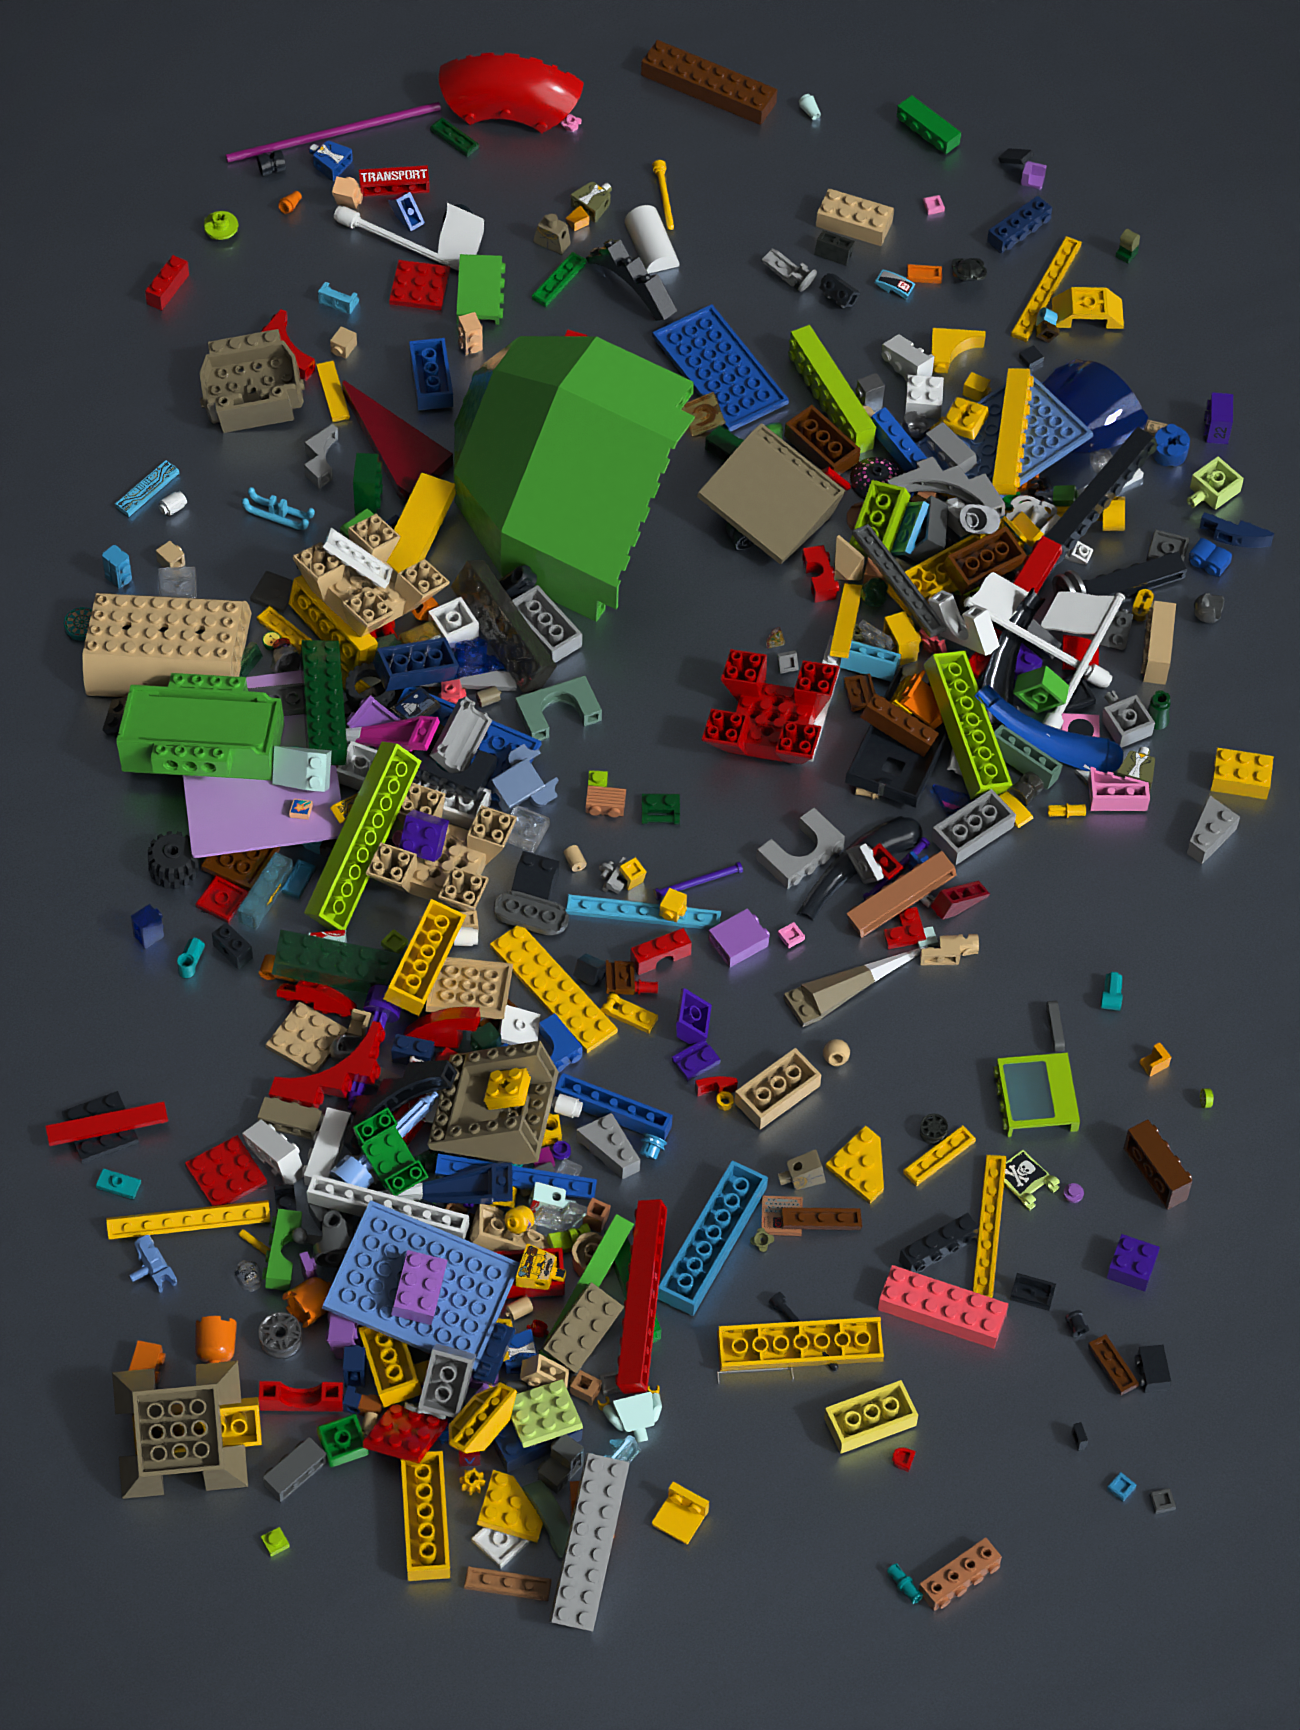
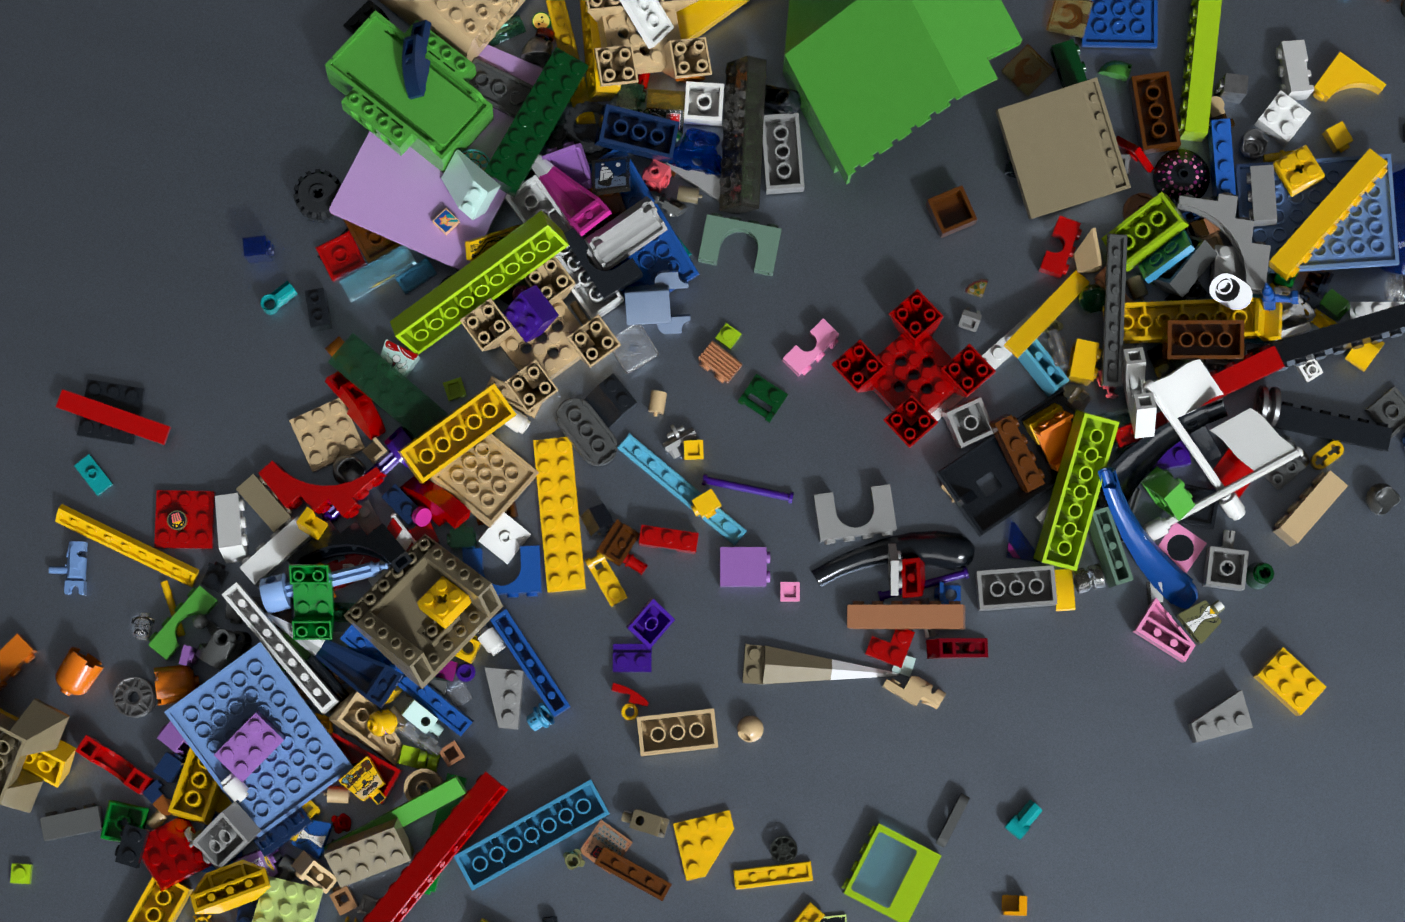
camera: 35 degrees right, 25 degrees up
reddish brown plate [843,673,875,712] -> none
yellow axle [1047,803,1086,818] -> none
none -> black bracket [115,823,150,869]
none -> tile [167,510,188,530]
none -> white brick [220,773,249,802]
none -> yellow panel [296,507,328,540]
none -> dark blue slope [402,20,431,100]
none -> dark pink tile [412,506,432,527]
none -> dark grey plate [654,193,687,217]
none -> bright pink arch [782,318,840,377]
none -> reddish brown piece [926,185,977,238]
none -> light grey brick [942,397,994,448]
none -> clear orange tile [1001,44,1055,97]
none -> light grey tile [1065,387,1092,412]
none -> blue piece [1262,283,1299,311]

